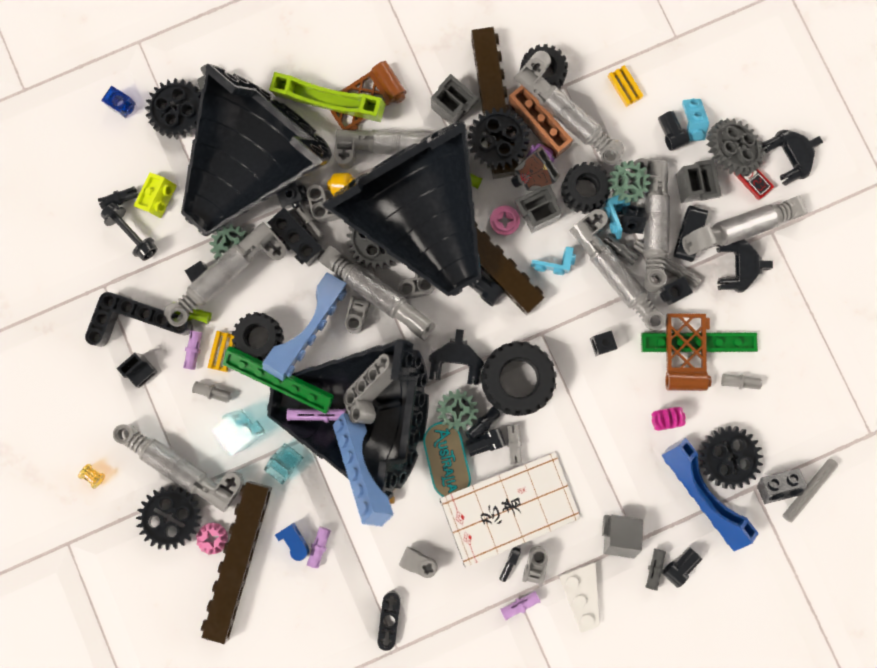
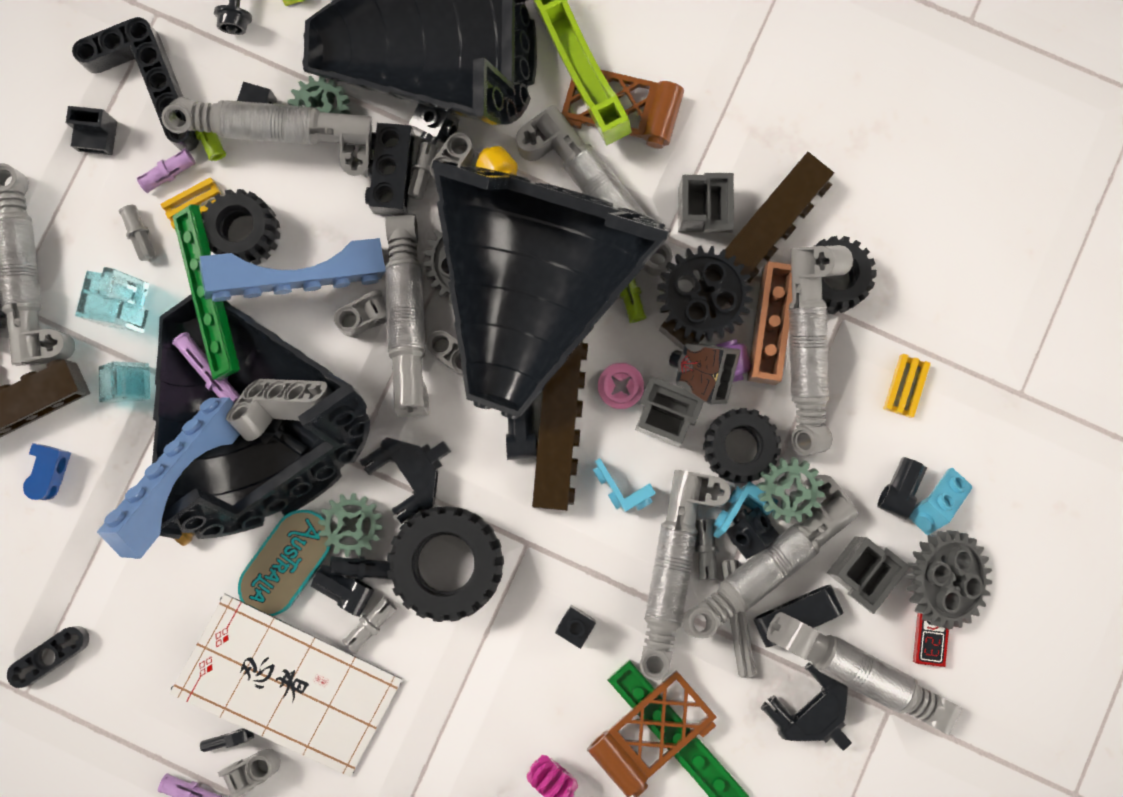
camera: 50 degrees right, 0 degrees up
lavender pin [306,527,331,569] -> none
light grey piece [399,547,438,578] -> none
black brick [660,276,693,306] -> none
black connector [761,130,823,186] -> none

